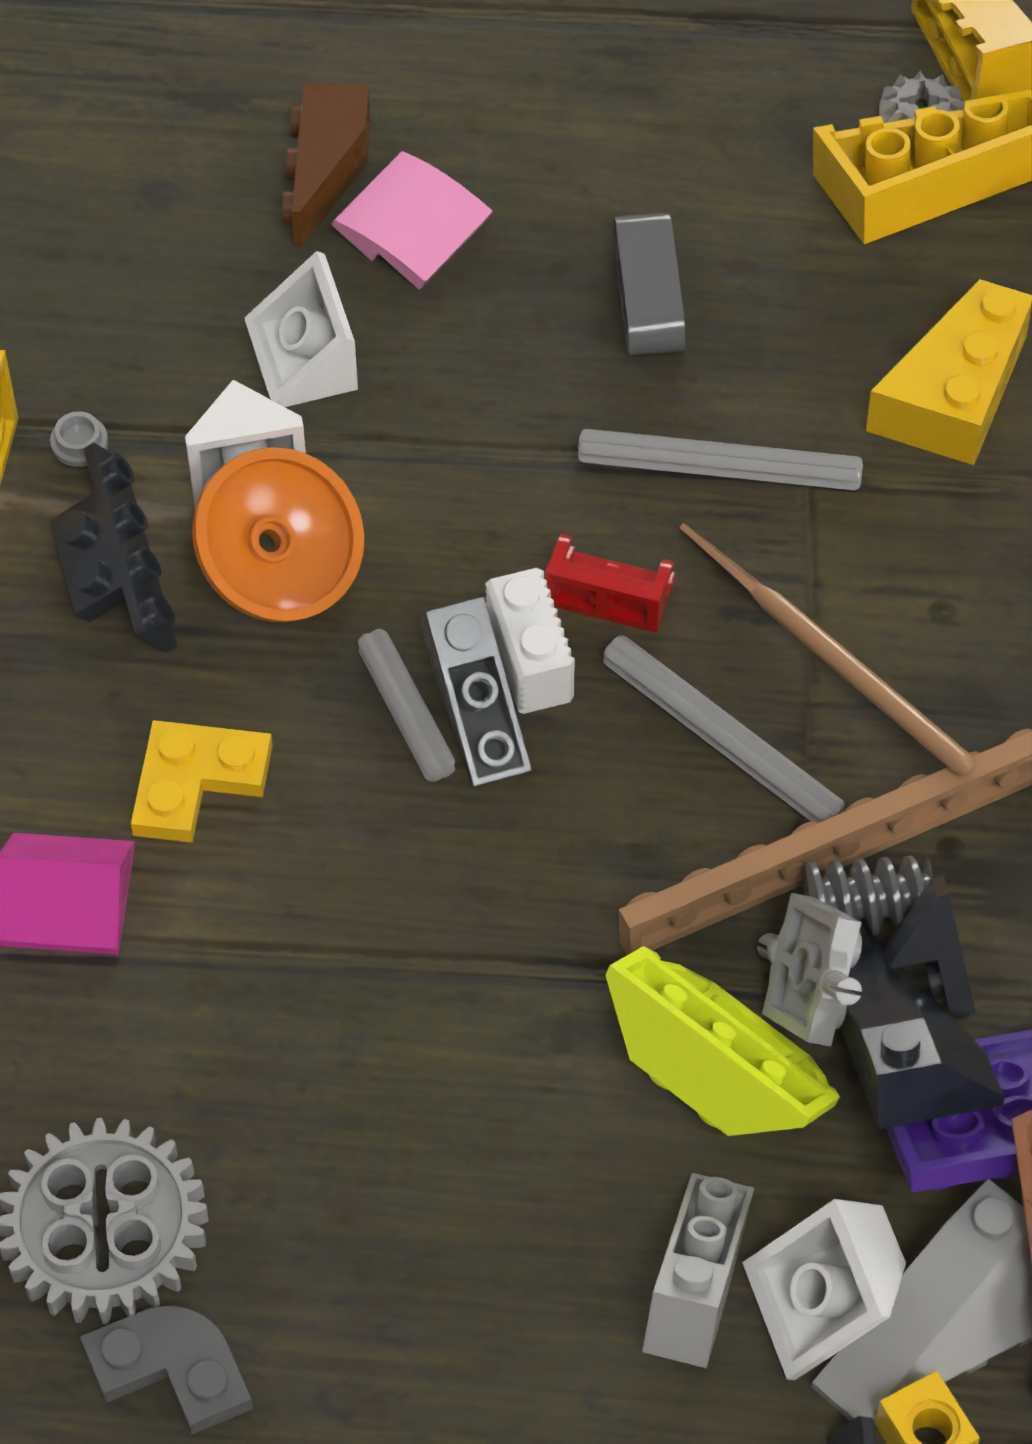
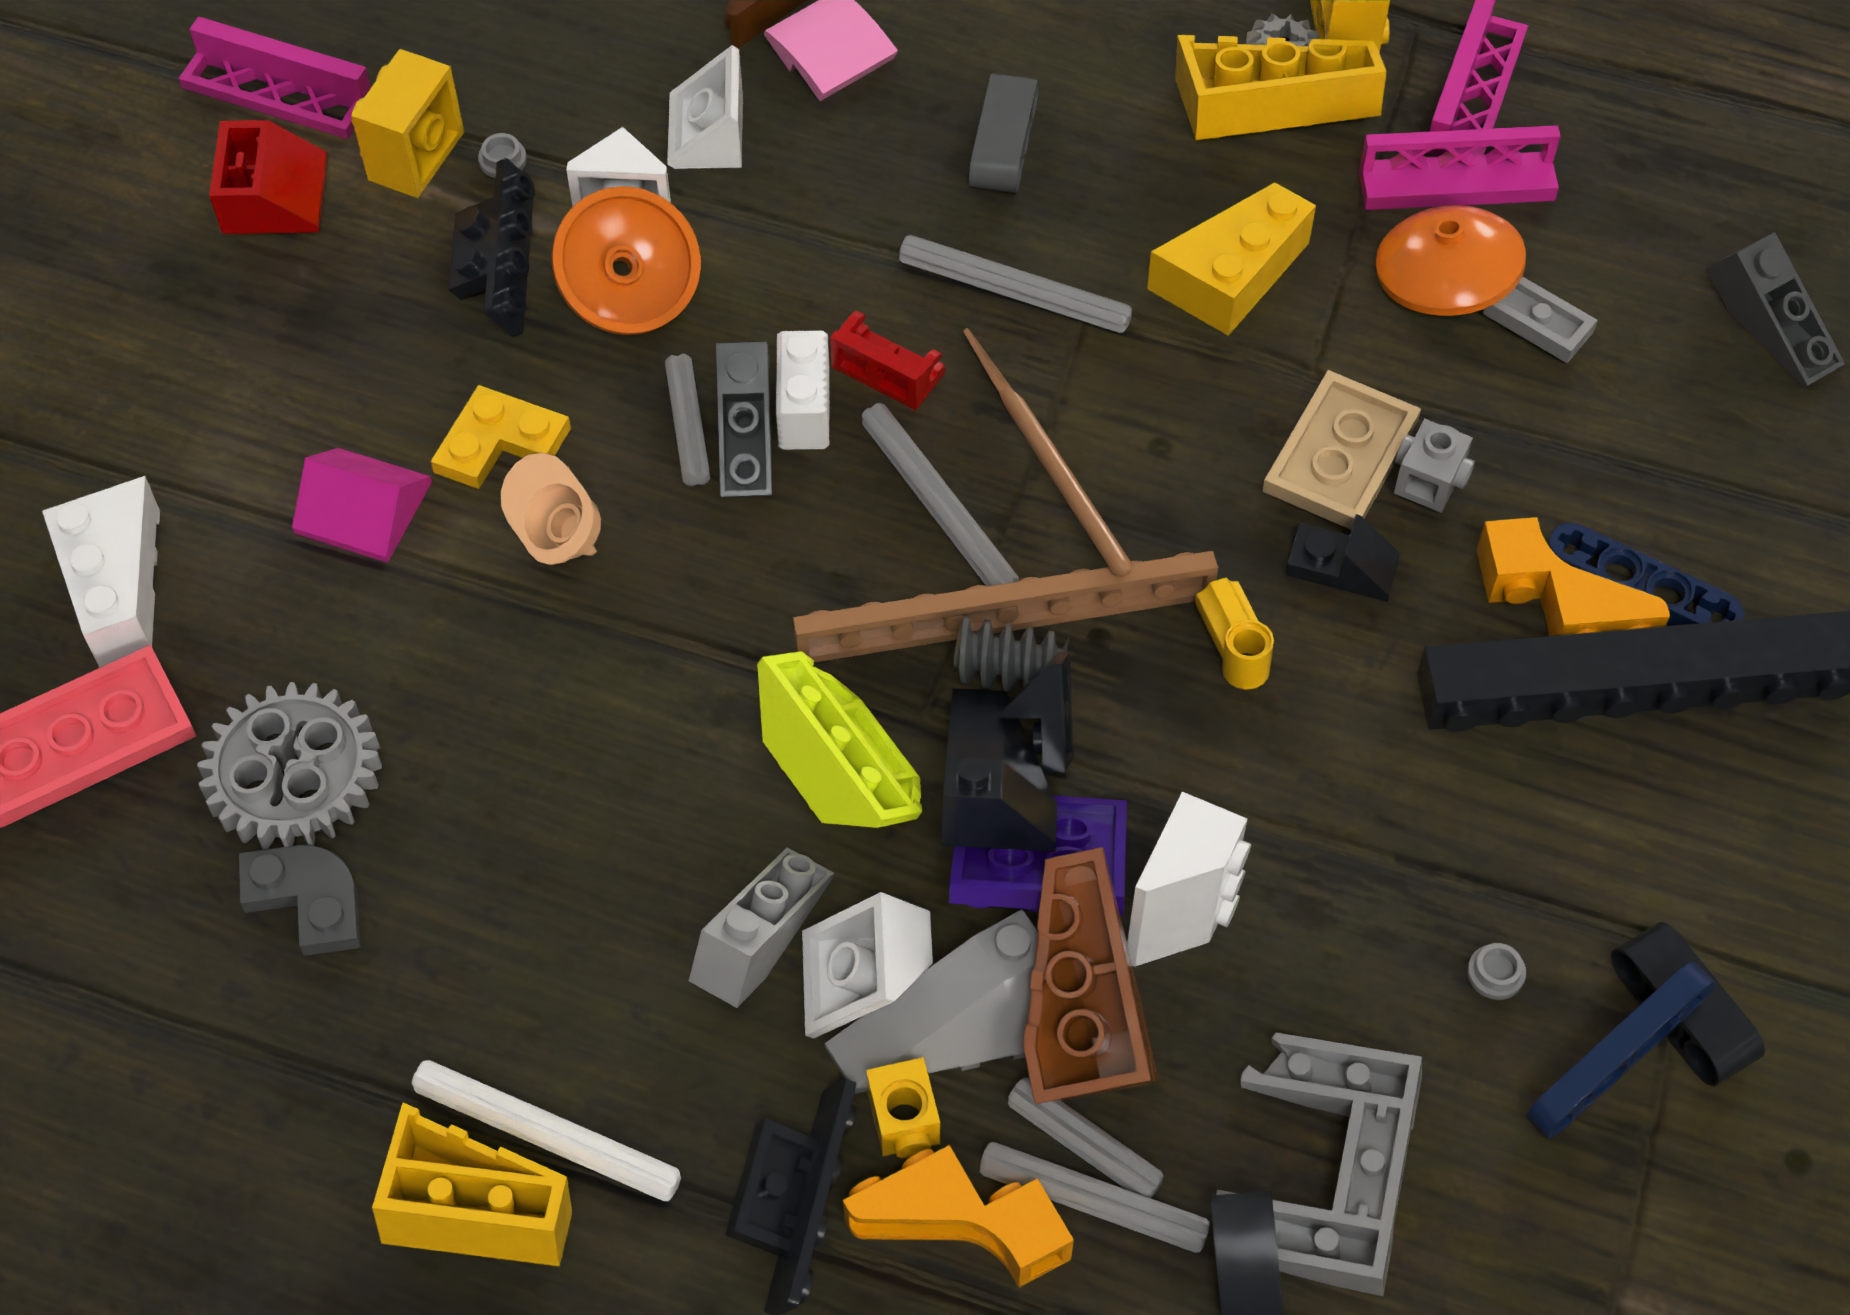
camera: 15 degrees right, 0 degrees up
light grey plate [757,893,862,1047] -> none
none -> light nougat piece [501,453,601,565]

